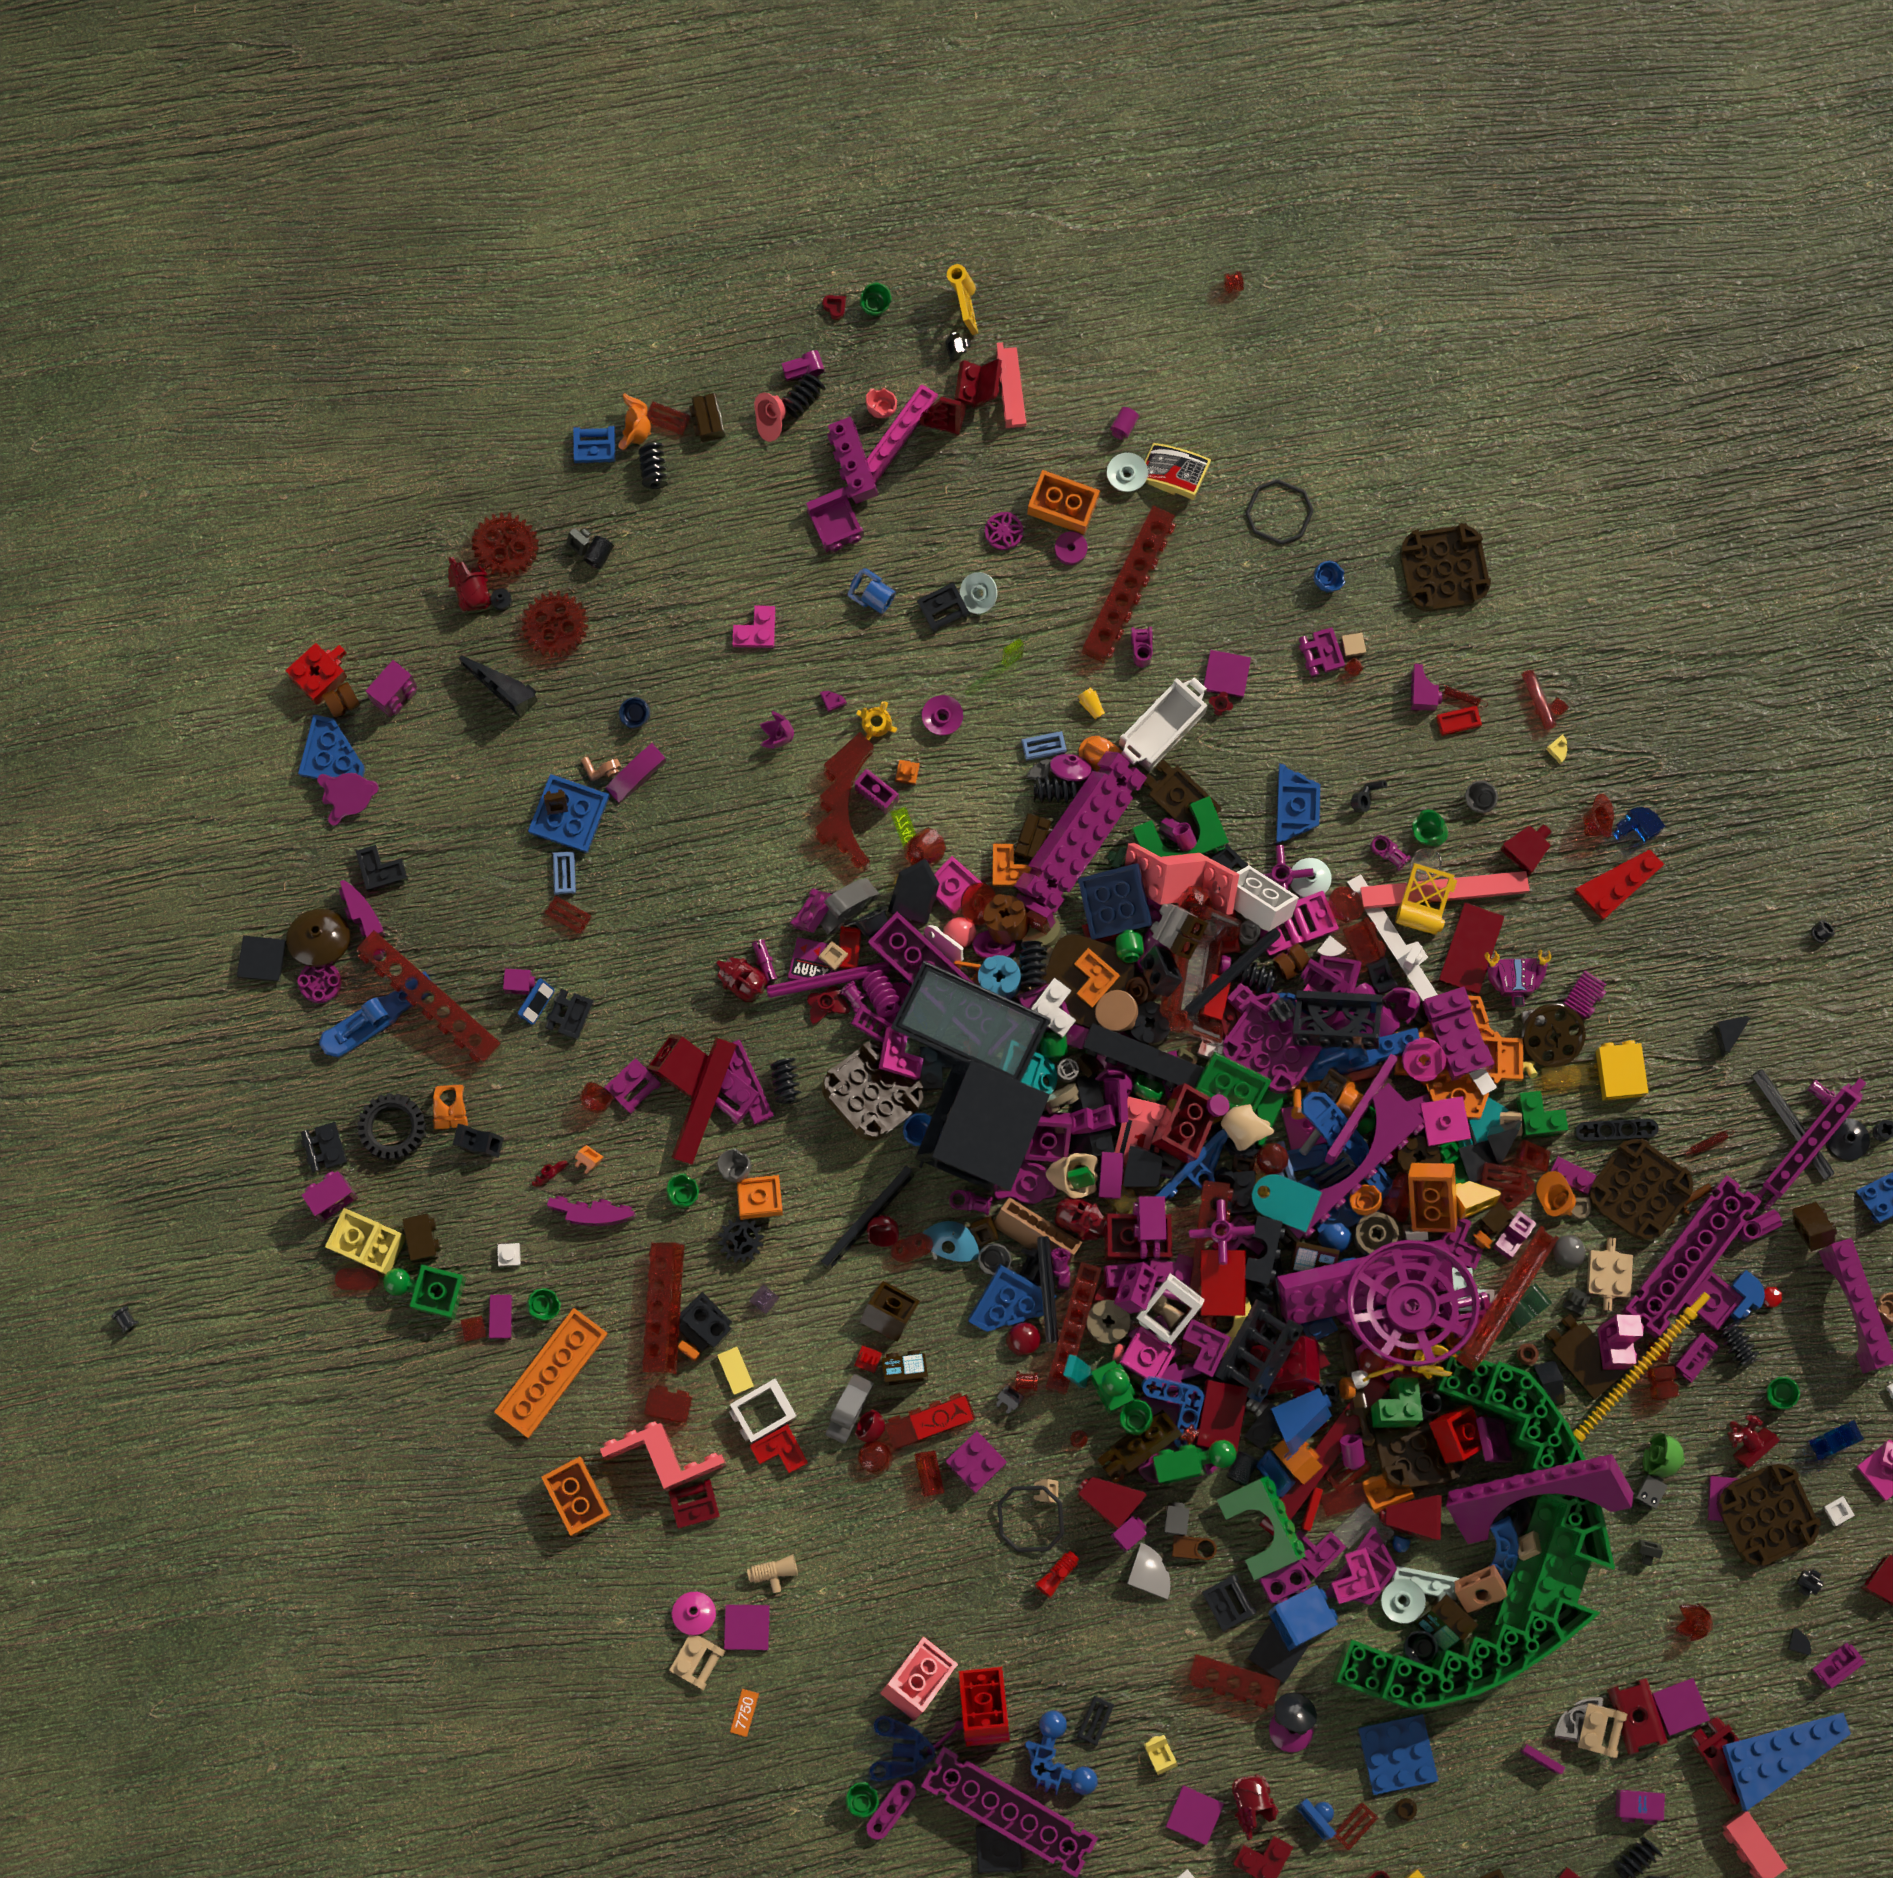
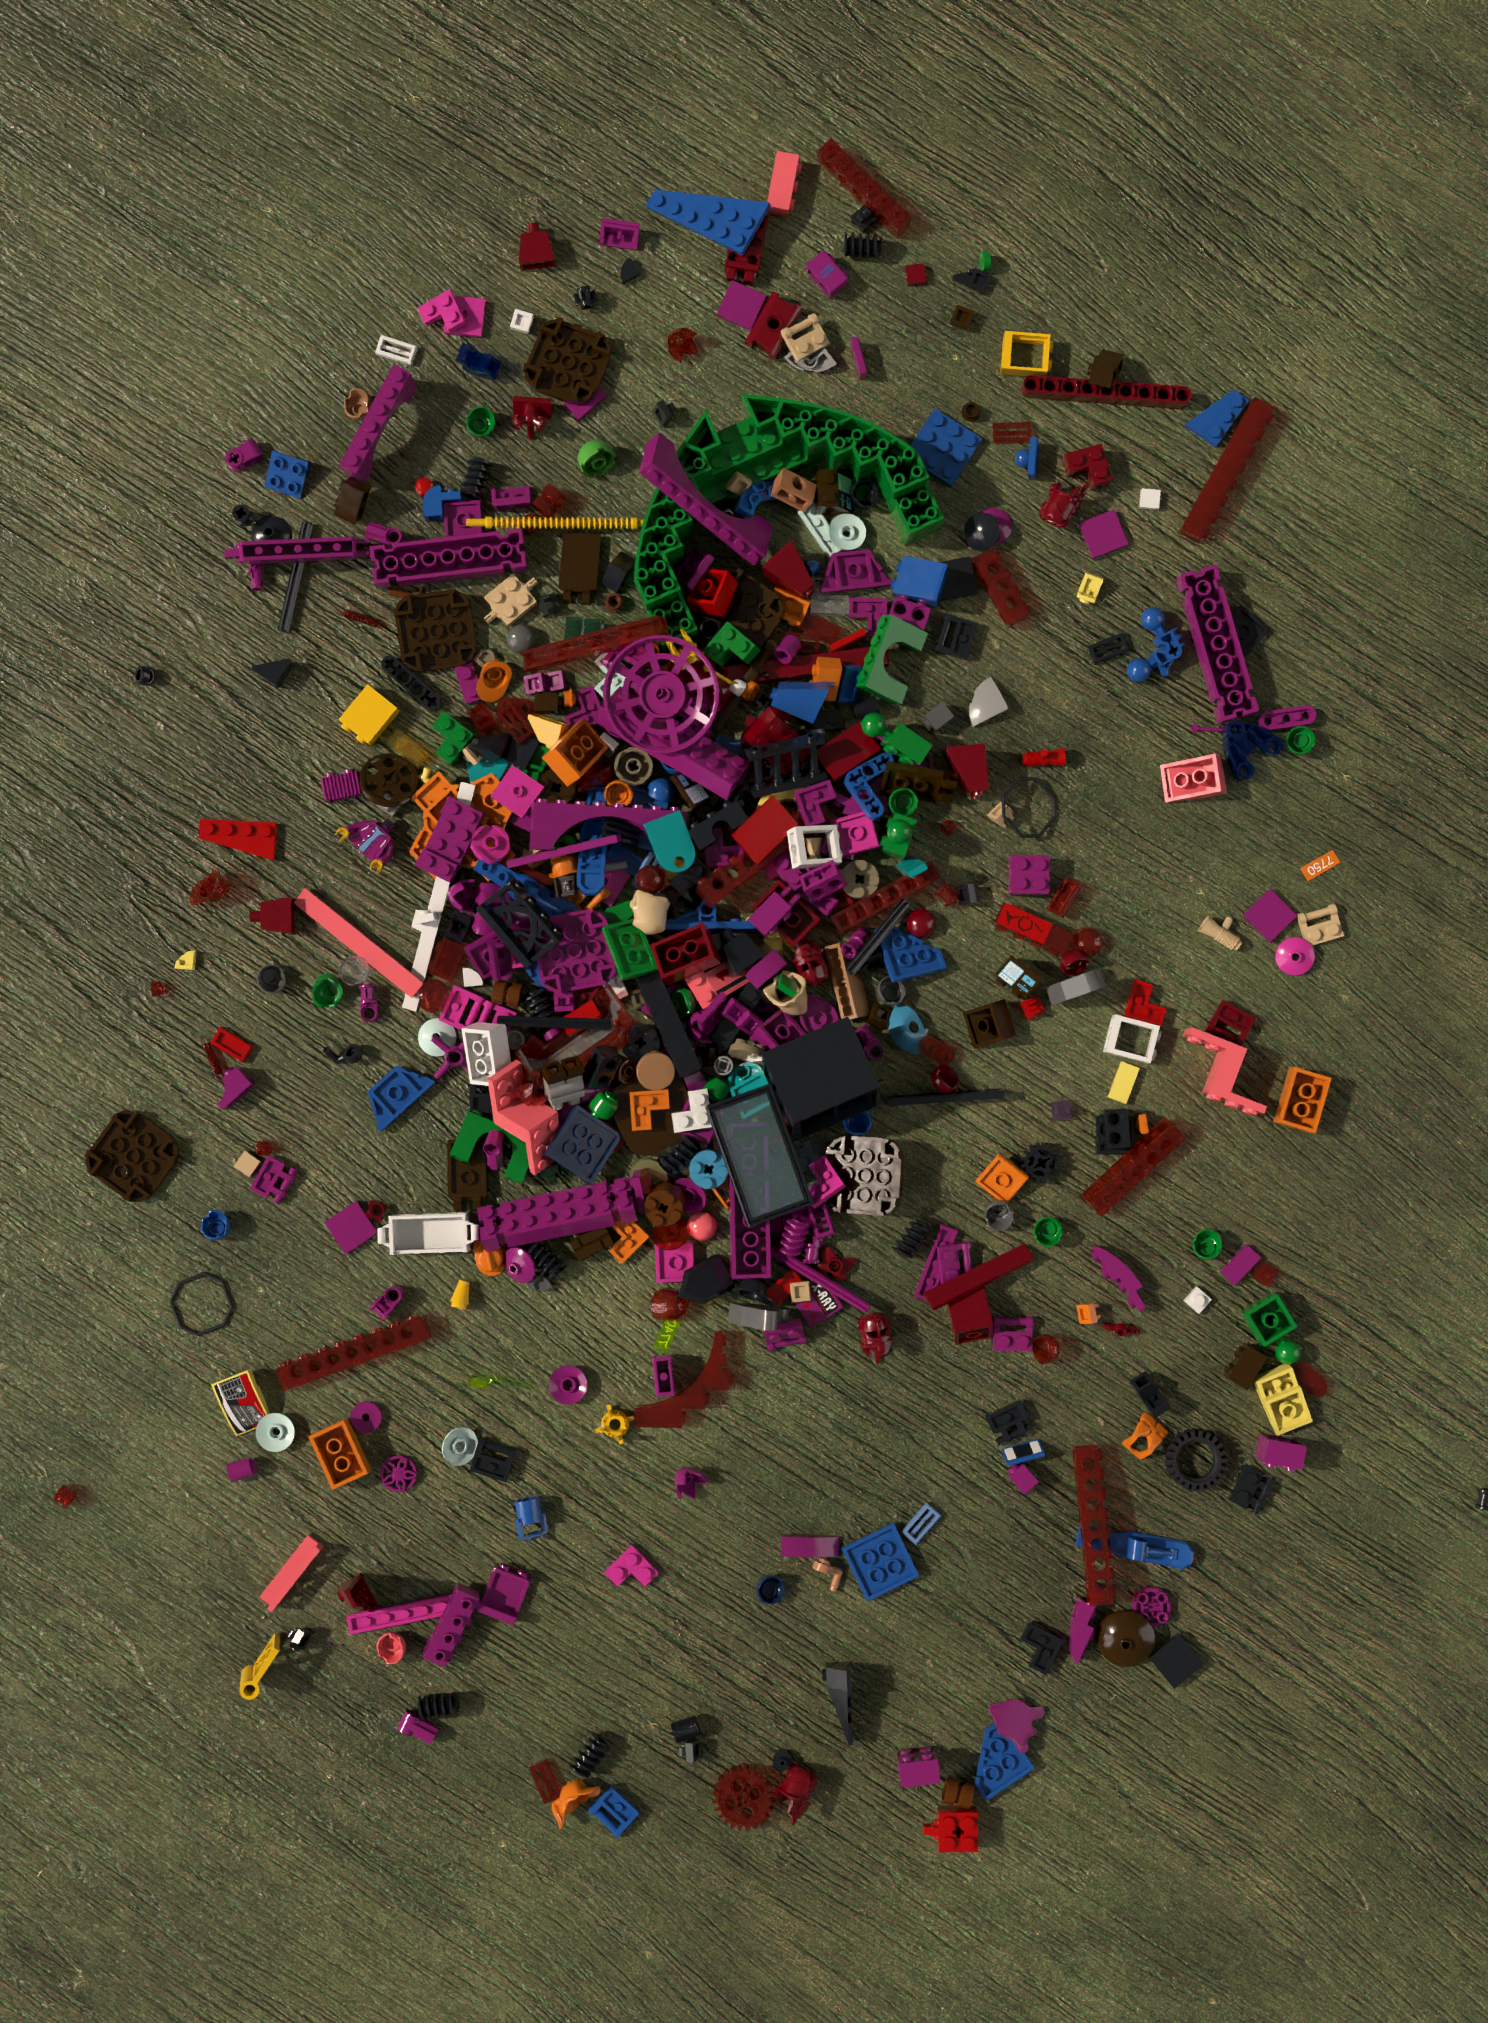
camera: 135 degrees left, 10 degrees up
orange plate [494,1308,608,1438] -> none
clear red gear [521,591,589,657] -> none
dark brown tile [544,789,568,815] -> none
clear red tile [545,895,592,935] -> none
clear red brick [644,1385,694,1424] -> none
dark brown brick [689,393,725,442] -> none
magenta pin [752,939,778,983] -> none
coral piece [754,392,786,442] -> none
magenta tile [820,691,847,713] -> none
dark red tile [822,295,846,320] -> none
green hair [859,282,892,316] -> none
orange tile [895,760,920,785] -> none
piece [924,925,964,964] -> none
dark red bracket [954,359,1002,407] -> none
red brick [959,1667,1010,1747] -> none
medium blue tile [1021,731,1067,761] -> none
magenta brick [1111,1516,1147,1553] -> none
coral tile [1112,1343,1126,1364] -> none
reddish brown piece [1172,1535,1217,1561] -> none
clear red bush [1180,1424,1201,1445] -> none
magenta bar [1189,1200,1255,1265] -> none
magenta tile [1207,1094,1229,1117] -> none
black gear [1268,997,1295,1023] -> none
dark pink plate [1332,1547,1381,1604] -> none
yellow piece [1395,863,1457,935] -> none
dark red tile [1438,903,1505,995] -> none
clear red pin [1521,669,1557,731] -> none
dark pink brick [1597,1315,1644,1370] -> none
clear blue brick [1613,807,1666,843] -> none
dark grey brick [1633,1475,1668,1510] -> none

